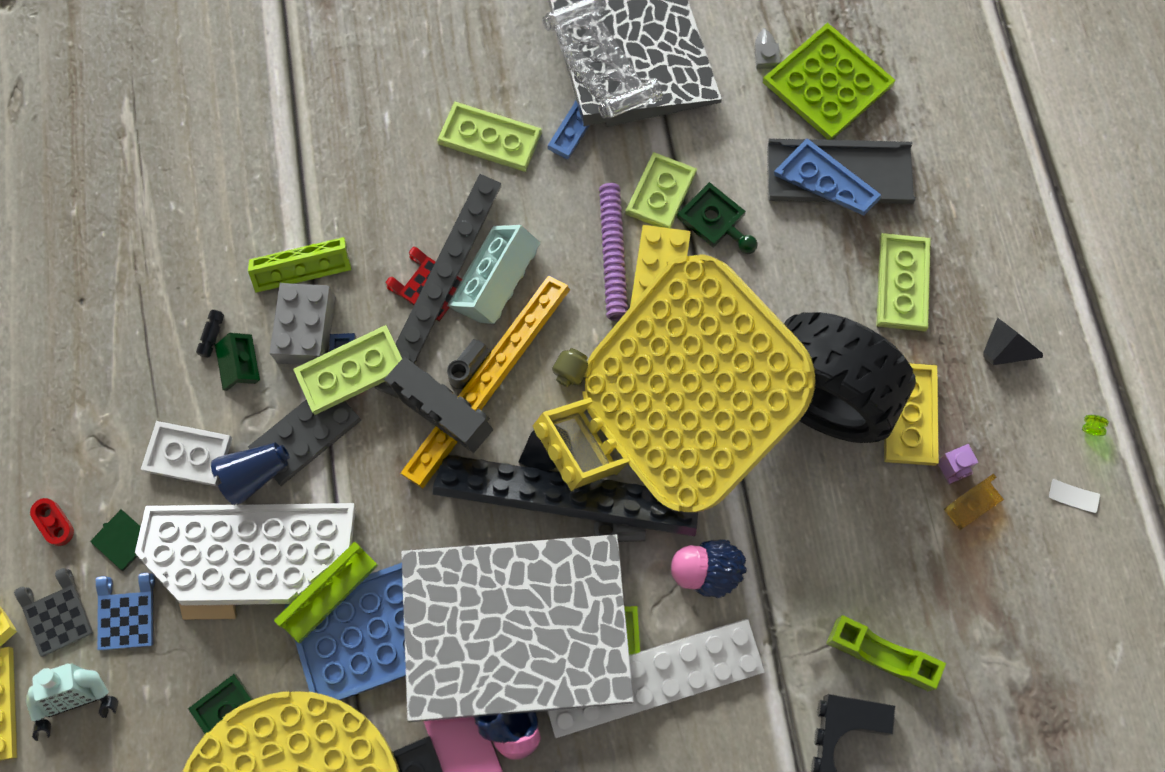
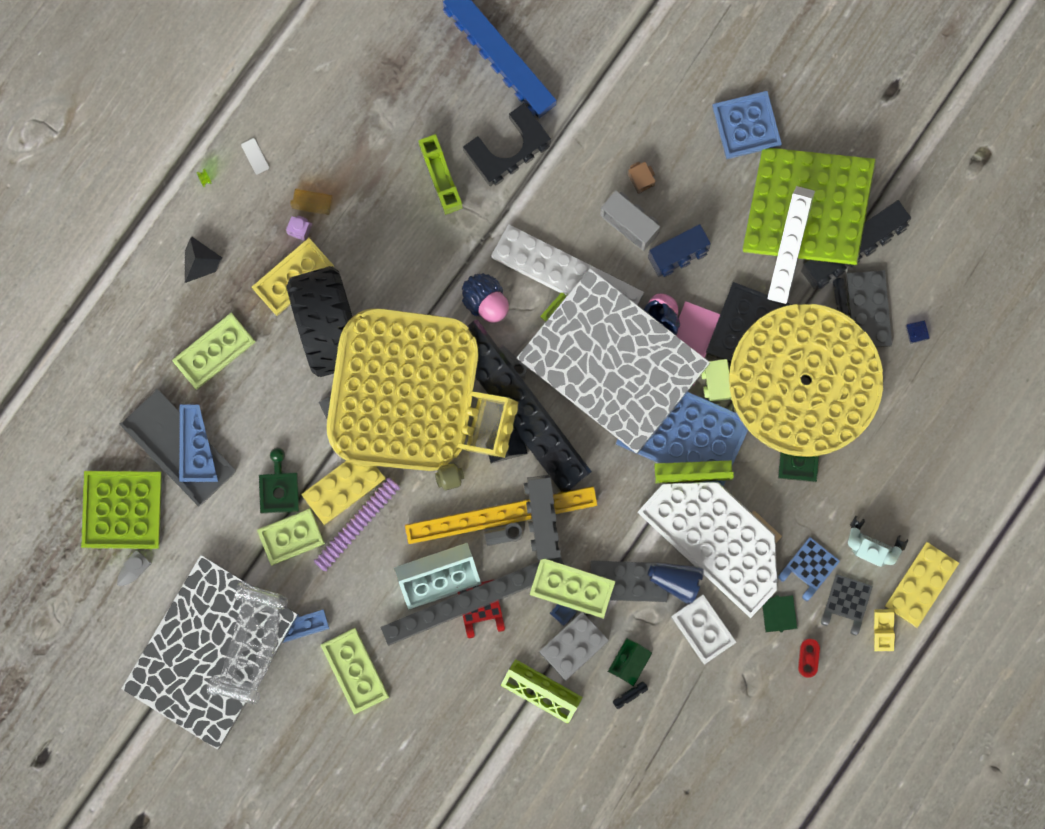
camera: 135 degrees left, 10 degrees up
none -> yellowish green brick [701,359,731,402]

